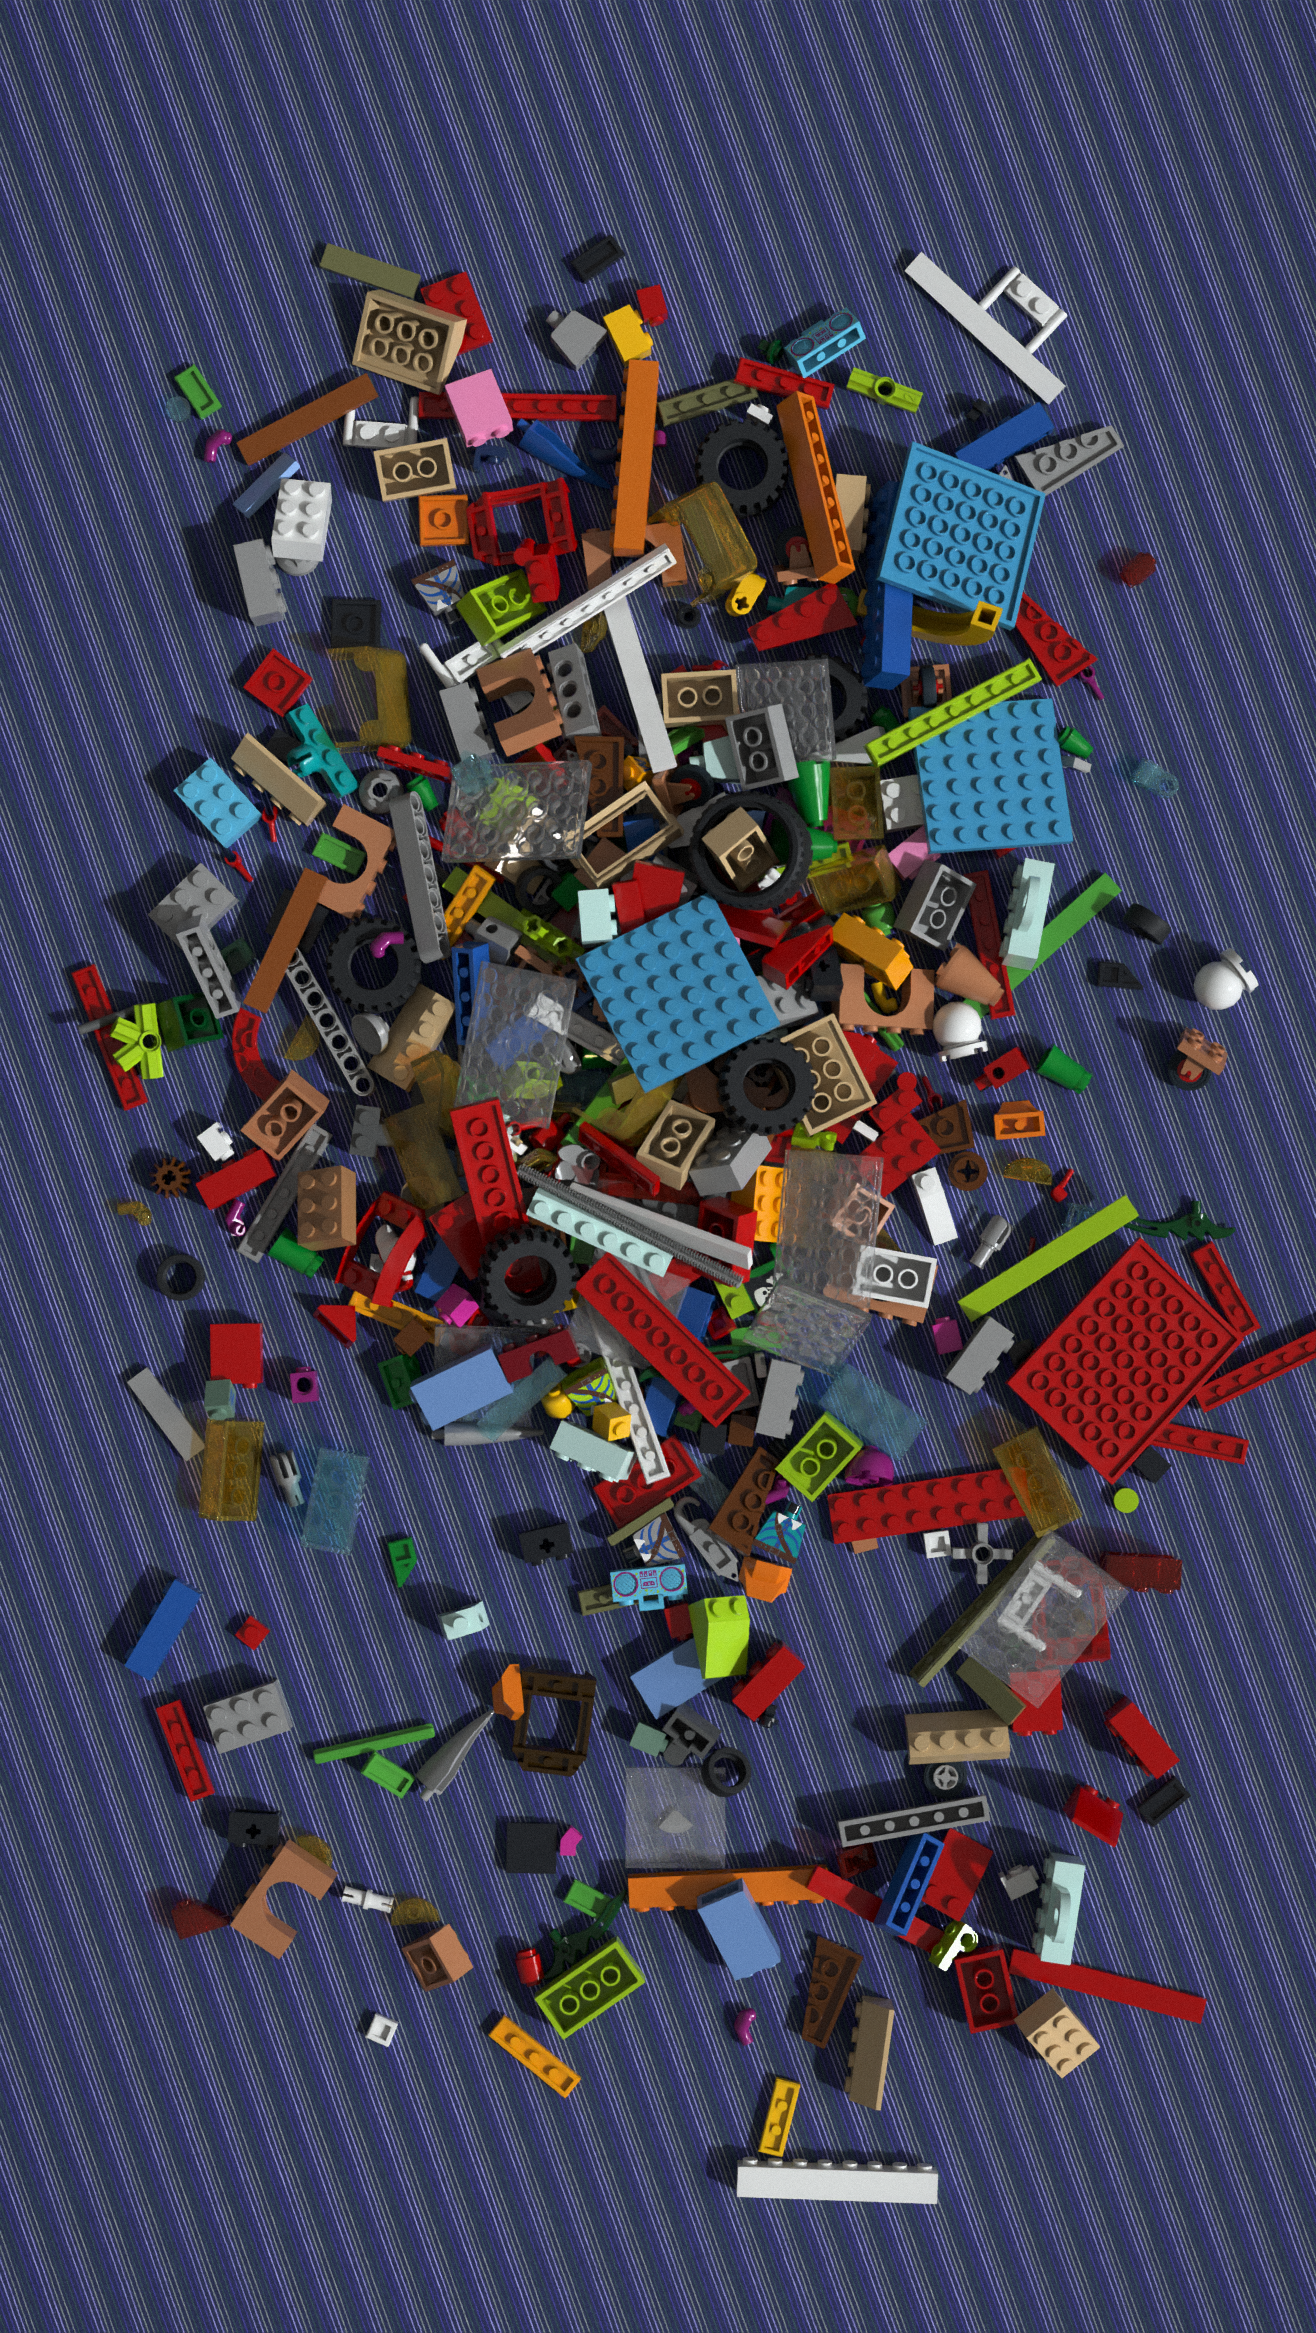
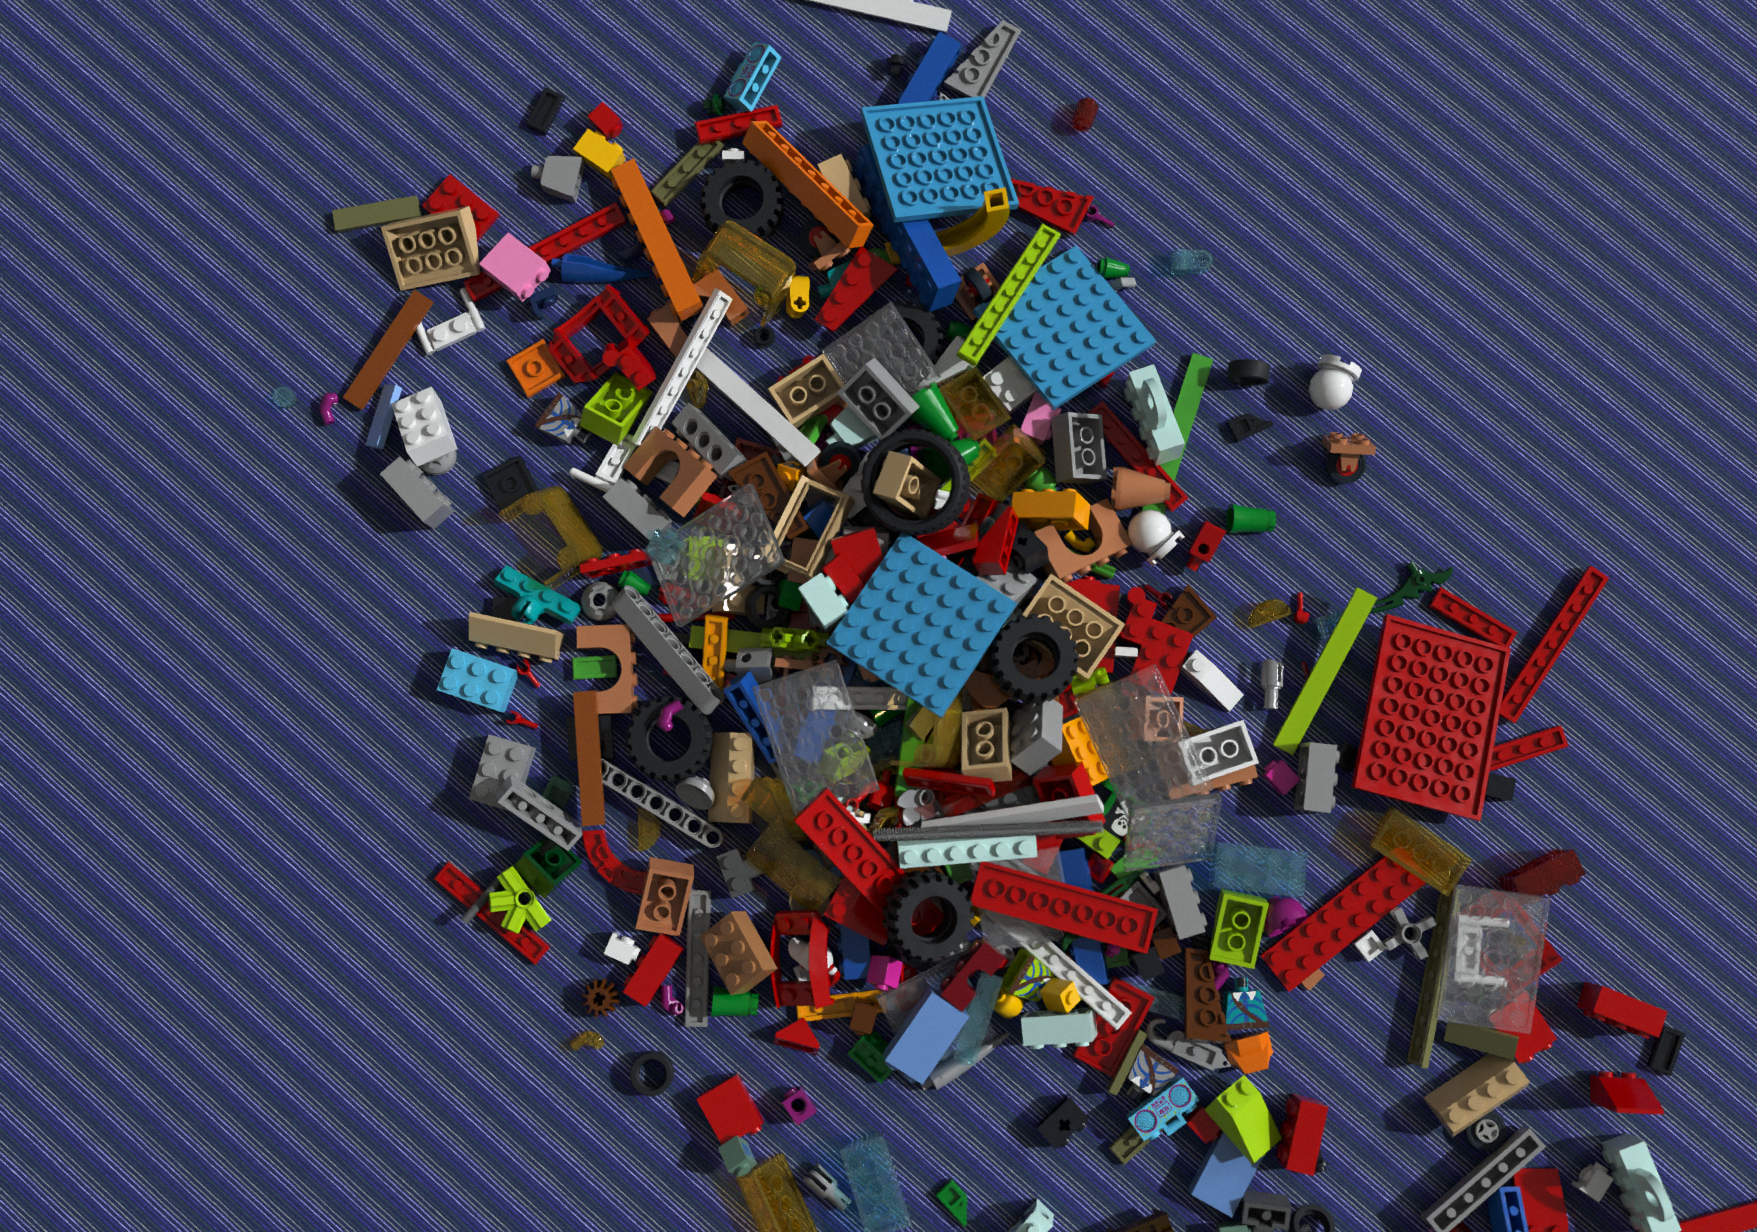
camera: 25 degrees left, 5 degrees down
light grey tile [127,1367,207,1462] -> none
bright green tile [174,364,222,420] -> none
red plate [243,648,313,718] -> none
tan brick [373,438,457,503] -> none
lime piece [846,367,923,414] -> none
reddish brown gear [948,1152,988,1191] -> none
orange slope [993,1100,1045,1140] -> none
lime tile [1113,1488,1139,1513] -> none

